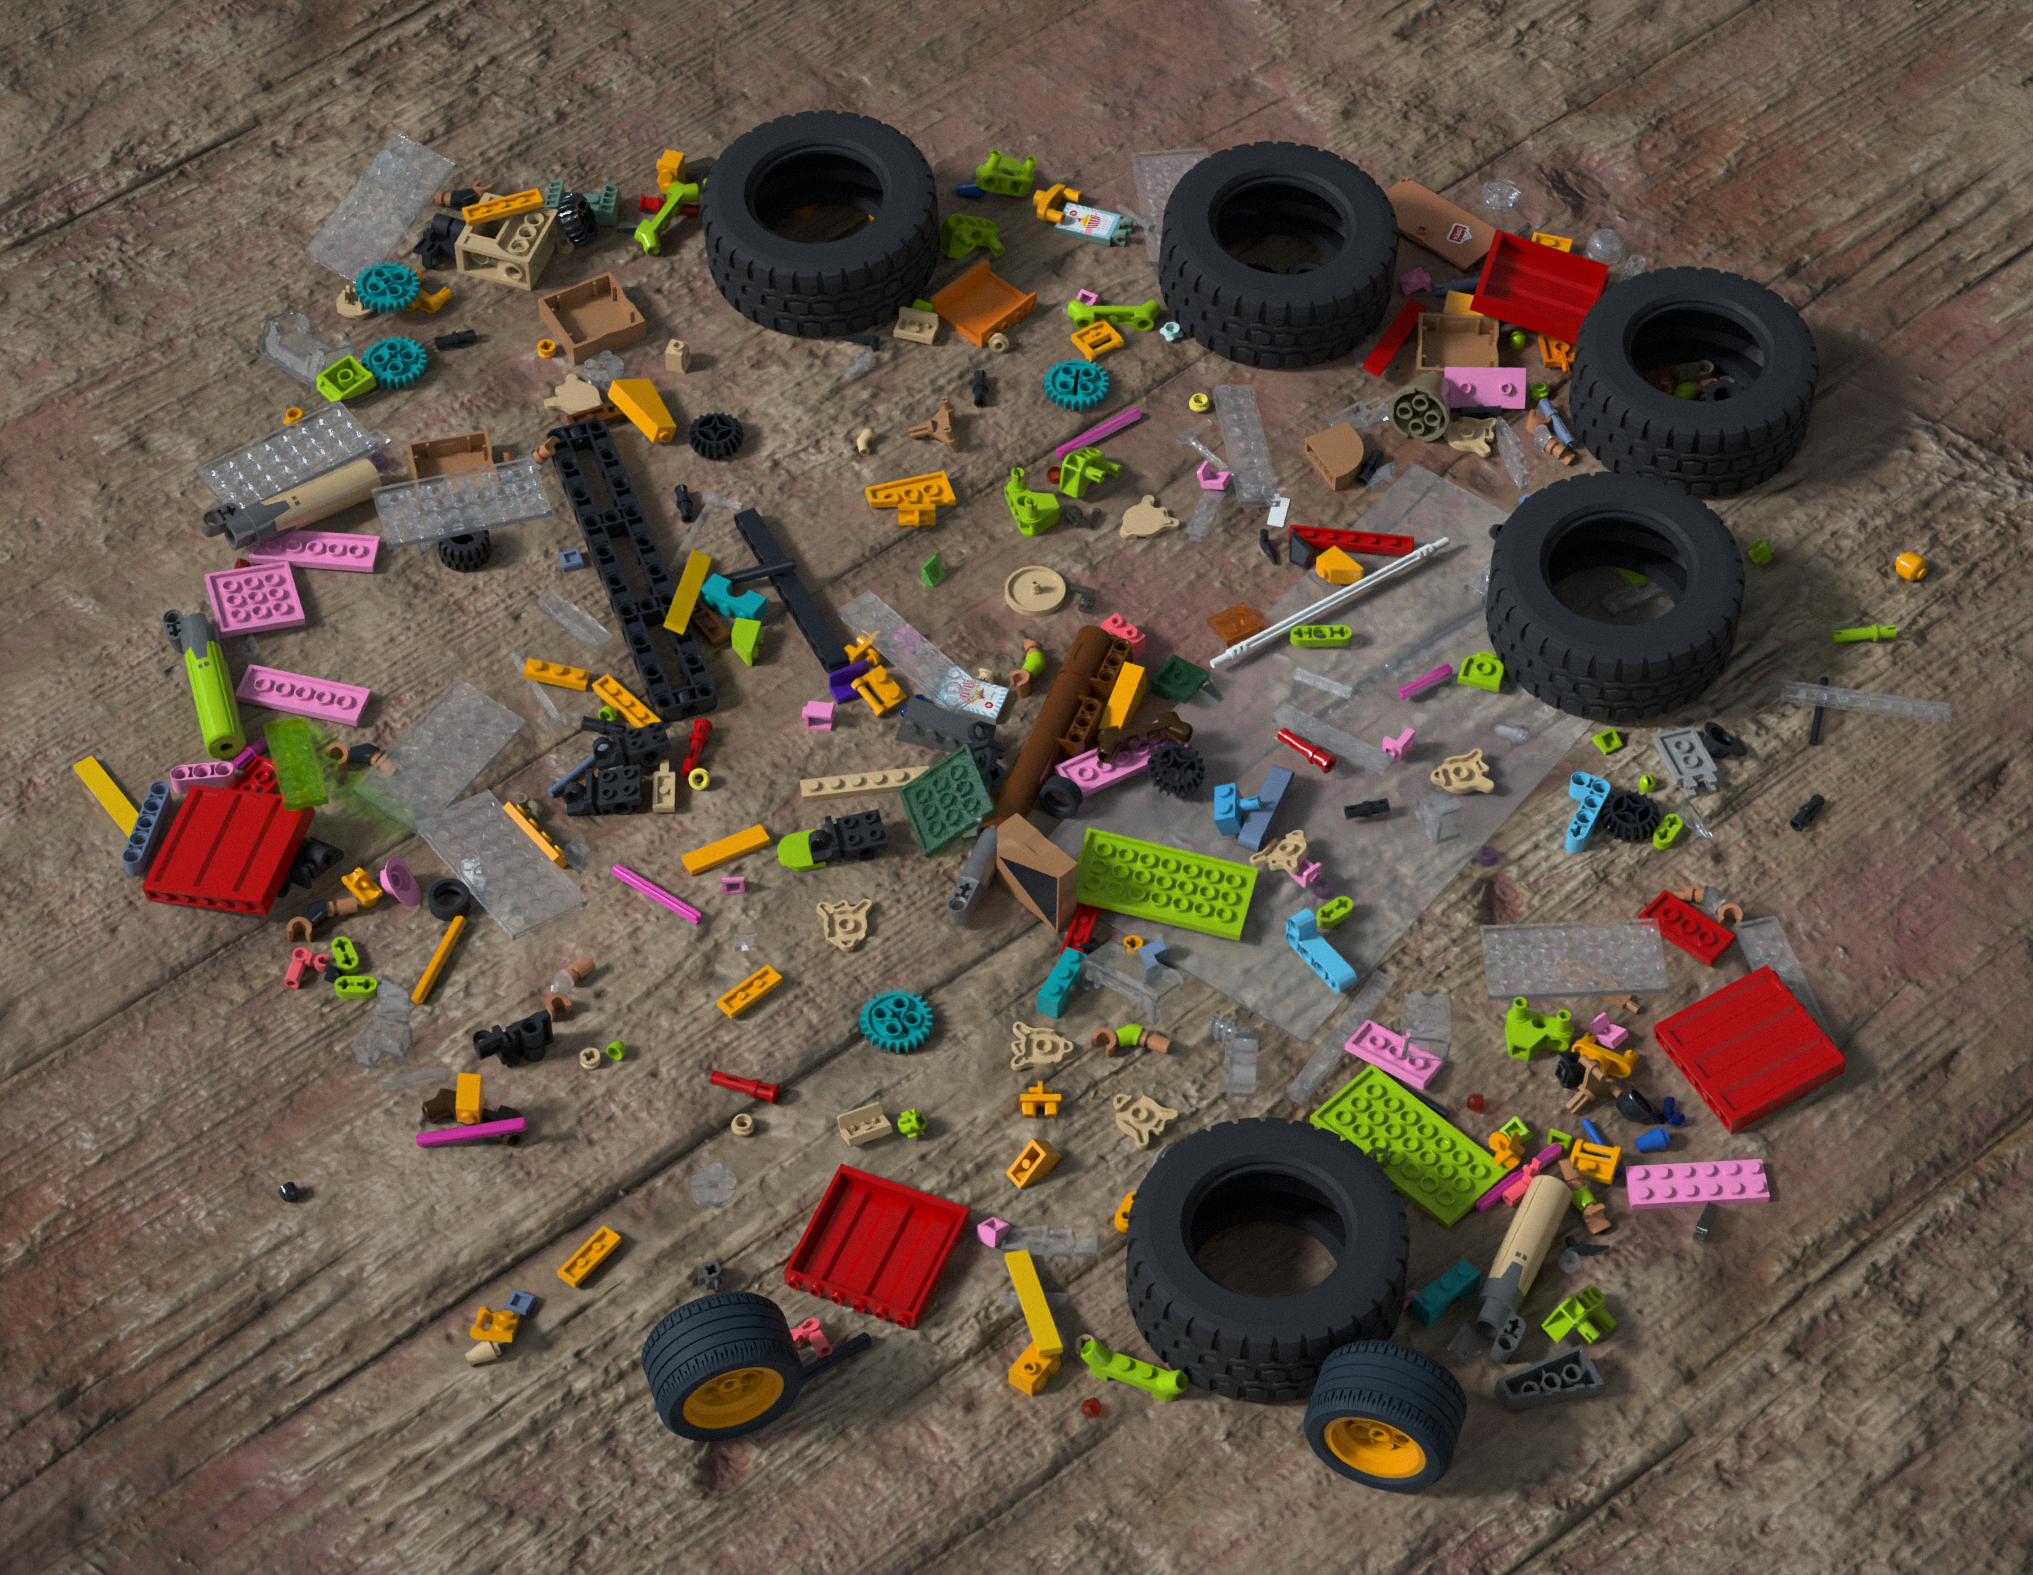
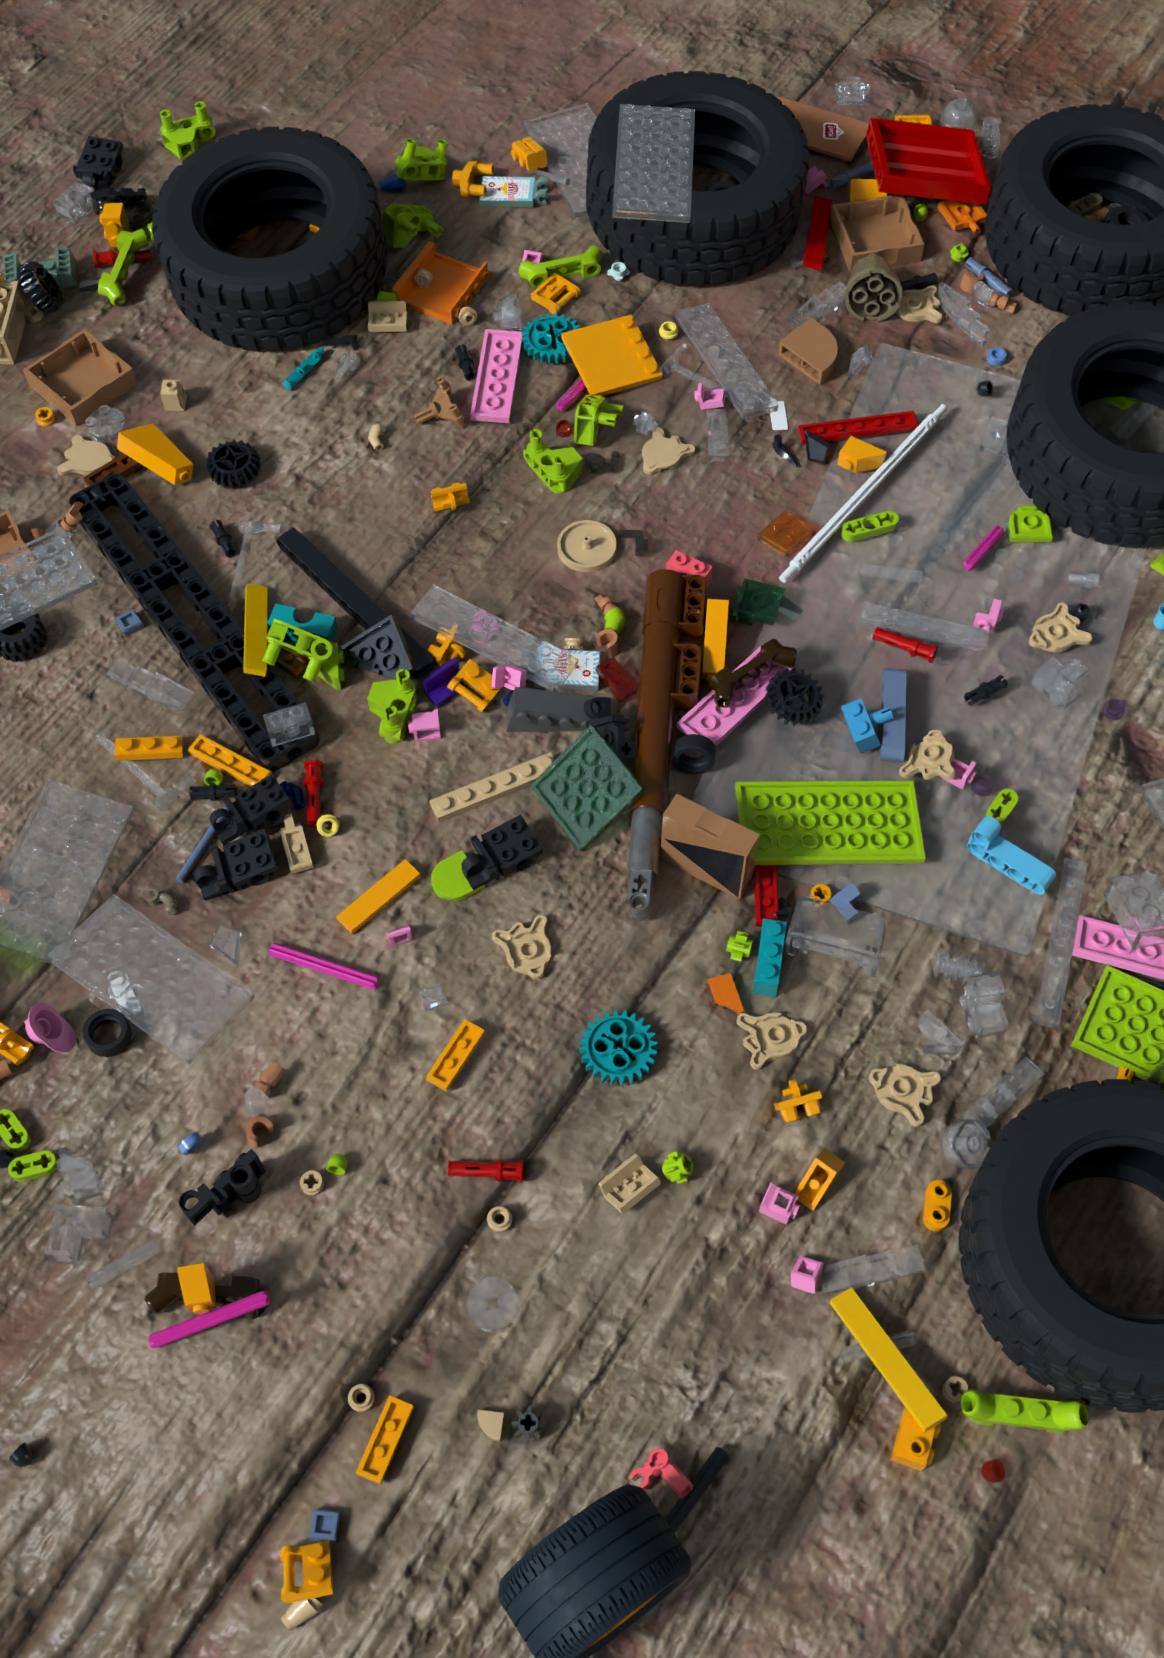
camera: 15 degrees left, 10 degrees up
light orange axle [411,915,467,1004] -> none
light orange plate [503,801,569,869] -> none
black axle [720,557,797,585] -> none
red panel [784,1164,970,1330] -> none
light orange wing [865,471,956,508] -> none
bright green slope [921,555,946,587] -> none
nougat piece [1091,1024,1171,1057] -> none
black pin [1356,449,1384,486] -> none
bright pink plate [1444,367,1526,409] -> none
none -> clear brick [54,181,95,224]
none -> black plate [73,136,124,196]
none -> black plate [90,188,148,215]
none -> lime piece [160,101,216,159]
none -> medium blue tile [178,1132,204,1155]
none -> lime piece [262,619,335,683]
none -> clear brick [263,702,315,747]
none -> clear blue arm [280,781,305,810]
none -> teal piece [283,347,325,390]
none -> black plate [341,614,417,679]
none -> tan plate [348,1384,375,1412]
none -> lime piece [367,669,417,743]
none -> tan bush [414,269,433,288]
none -> bright pink plate [470,329,523,423]
none -> tan tile [477,1410,504,1442]
none -> bright pink bracket [492,664,527,690]
none -> clear cylinder [493,293,524,332]
none -> light orange brick [511,136,548,172]
none -> light orange plate [561,314,663,396]
none -> clear red plate [595,657,638,703]
none -> clear plate [612,104,695,223]
none -> clear gear [632,411,658,435]
none -> orange tile [708,973,744,1015]
none -> lime gear [726,931,753,962]
none -> bright pink window [759,1182,800,1225]
none -> clear slope [918,1010,963,1055]
none -> black hinge [1071,603,1090,622]

